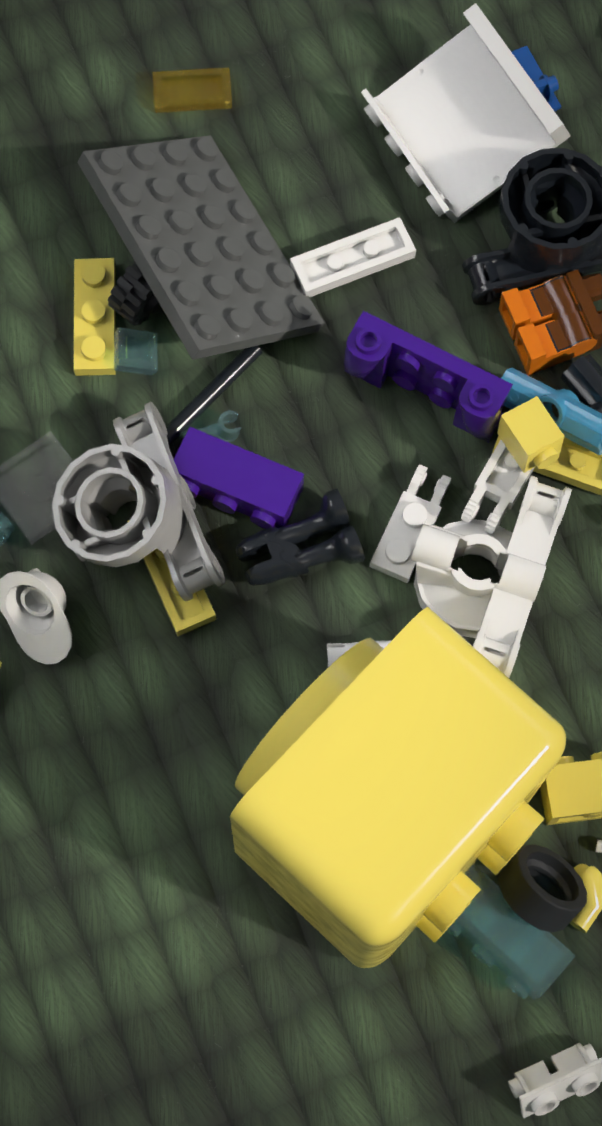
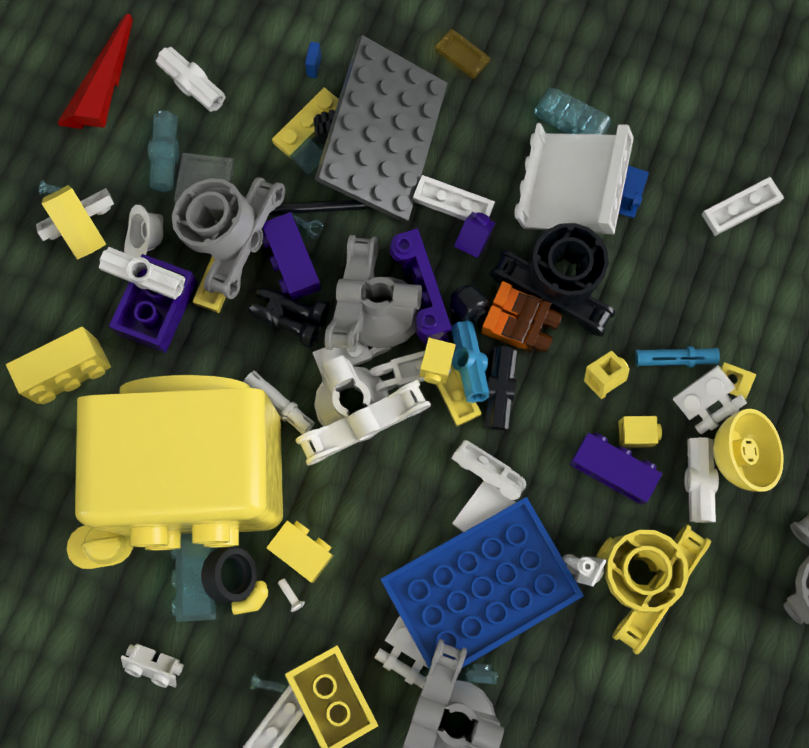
camera: 45 degrees right, 5 degrees up
none -> light yellow brick [6,326,111,404]
none -> light yellow piece [67,525,133,569]
none -> white piece [99,247,185,300]
none -> dark purple brick [109,254,197,353]
none -> blue tile [305,42,321,78]
none -> light grey piece [325,235,422,352]
none -> black head [450,285,490,324]
none -> dark purple brick [454,212,496,258]
none -> clear light blue beam [534,87,612,135]

